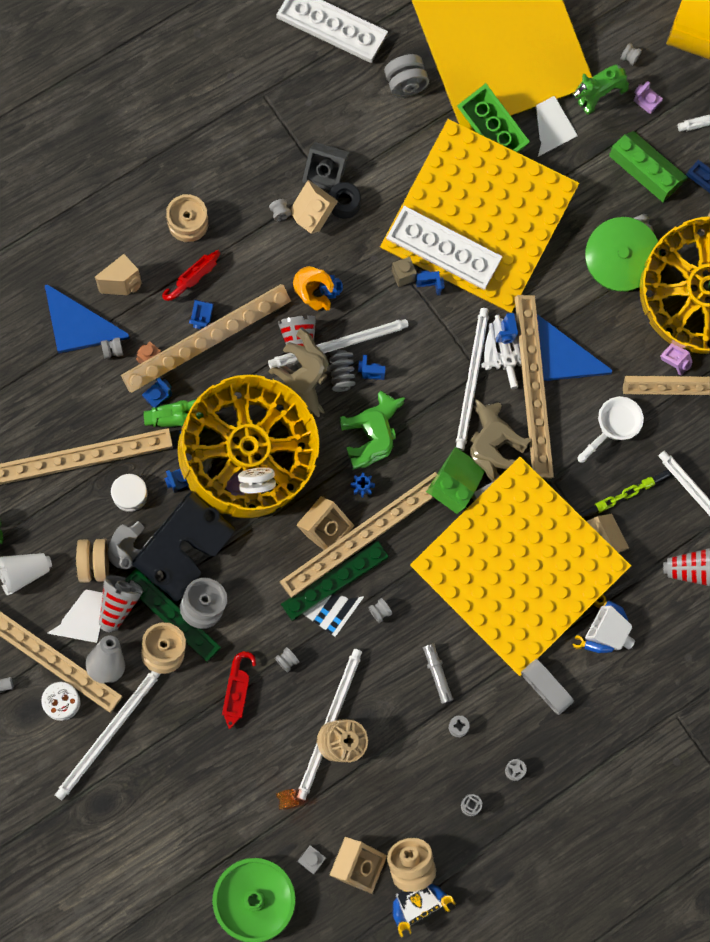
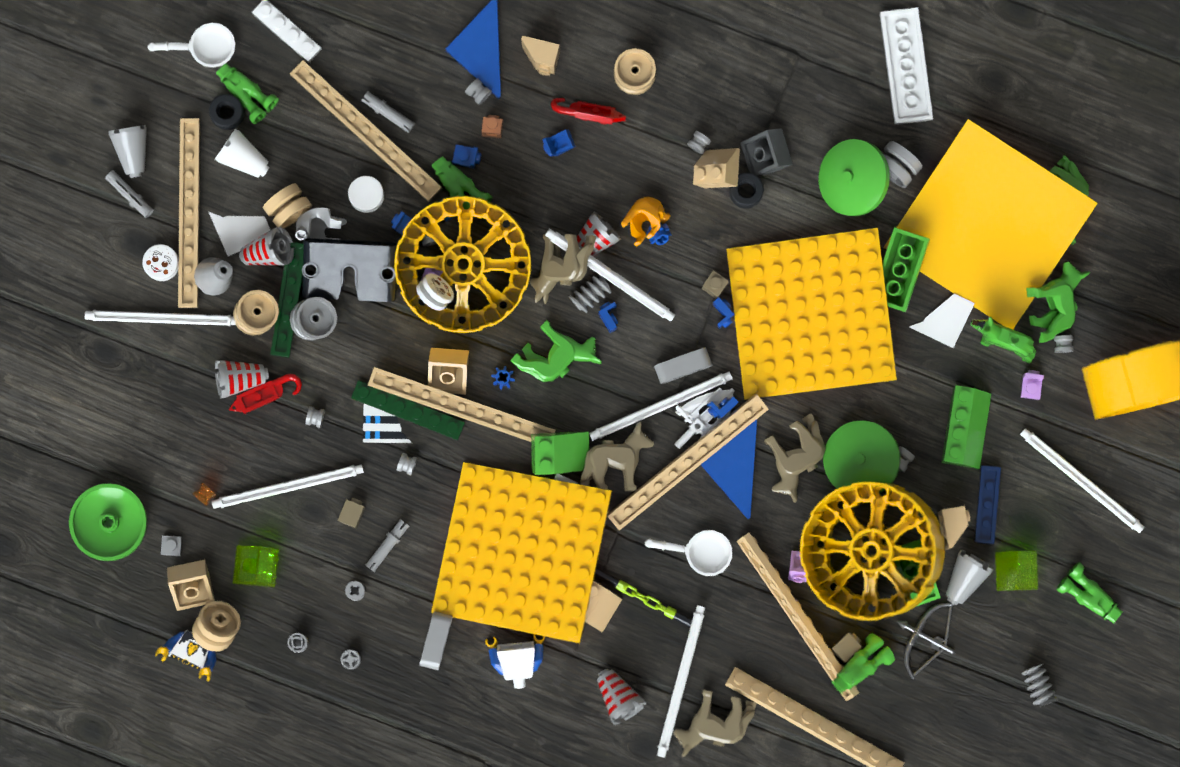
camera: 60 degrees right, 10 degrees up
tan plate [121,284,291,393] -> none
tan wheel [317,719,368,762] -> none
white plate [386,206,502,290] -> none
none -> light grey cone [215,360,269,399]
none -> clear neon green slope [233,545,279,587]
none -> dark tan brick [338,498,365,529]
none -> light grey pin [361,91,415,133]
none -> light grey beam [654,347,713,384]
none -> dark tan animal [764,413,826,503]
none -> bright green dish [819,139,890,216]
none -> bright green animal [1026,261,1090,343]

